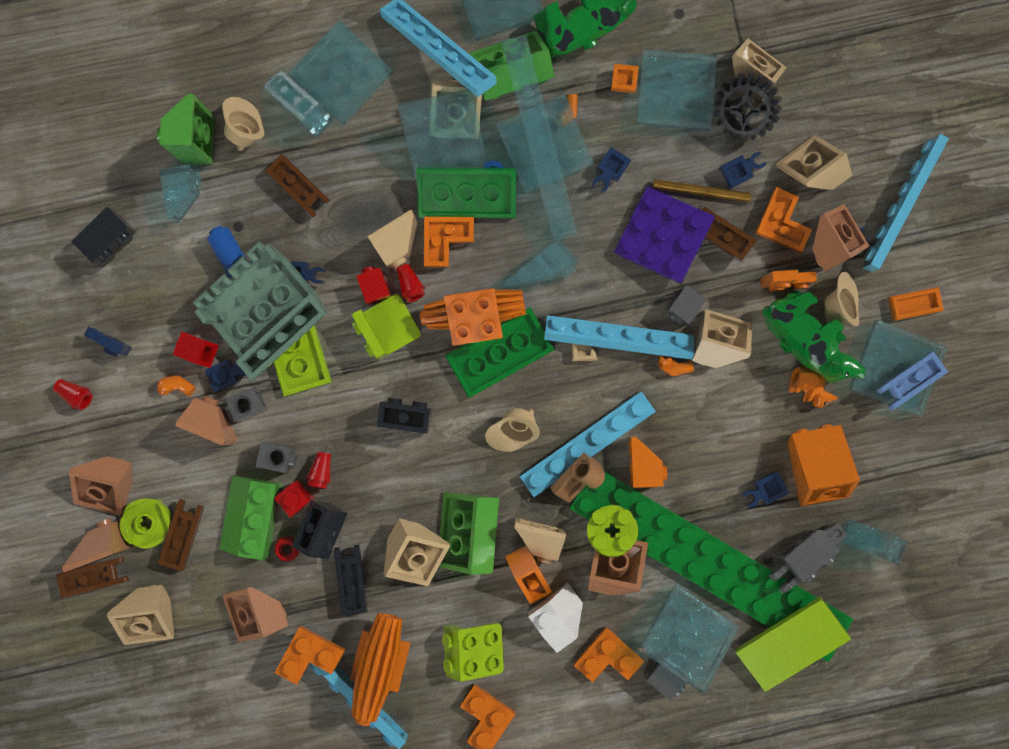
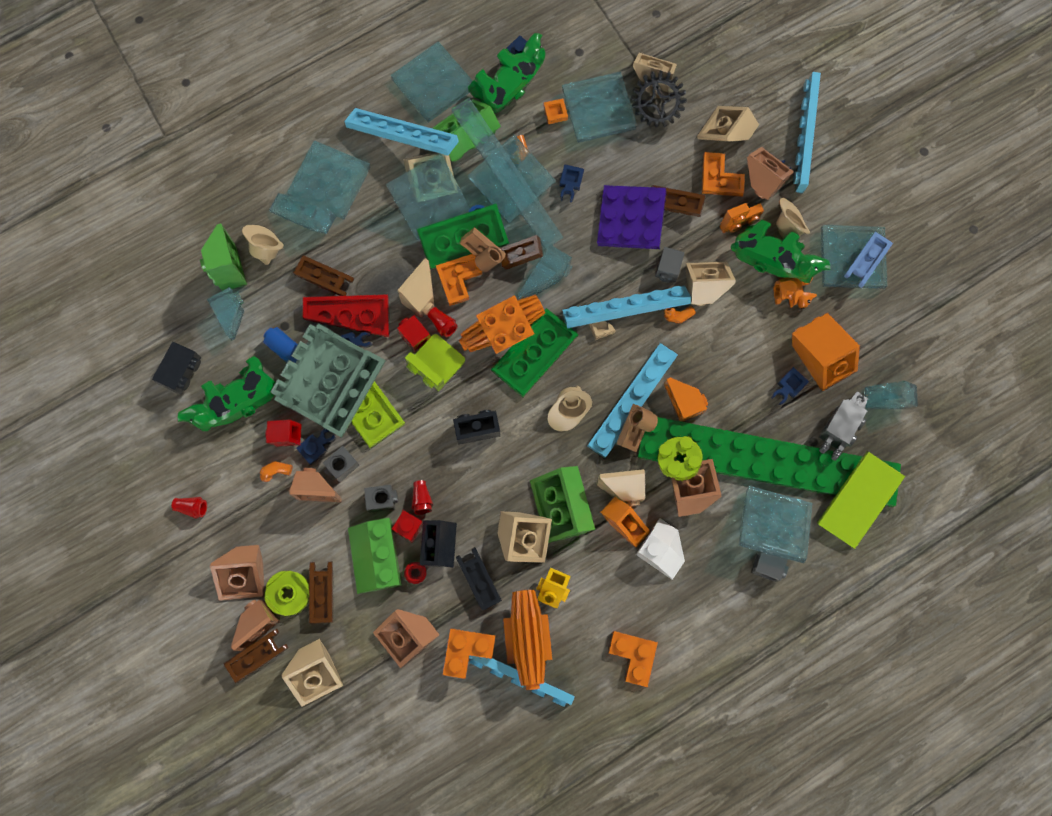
camera: 25 degrees left, 10 degrees down
dark blue plate [84,326,132,357] -> none
lime bracket [442,623,504,682] -> none
orange plate [573,626,645,682] -> none
pearl gold bar [652,179,751,202] -> none
dark blue plate [719,152,766,190] -> none
orange tile [887,287,944,321] -> none
none -> green animal [177,356,275,432]
none -> red wing [303,294,389,338]
none -> medium nougat plate [460,227,506,272]
none -> reddish brown plate [500,235,543,270]
none -> yellow brick [536,567,571,609]

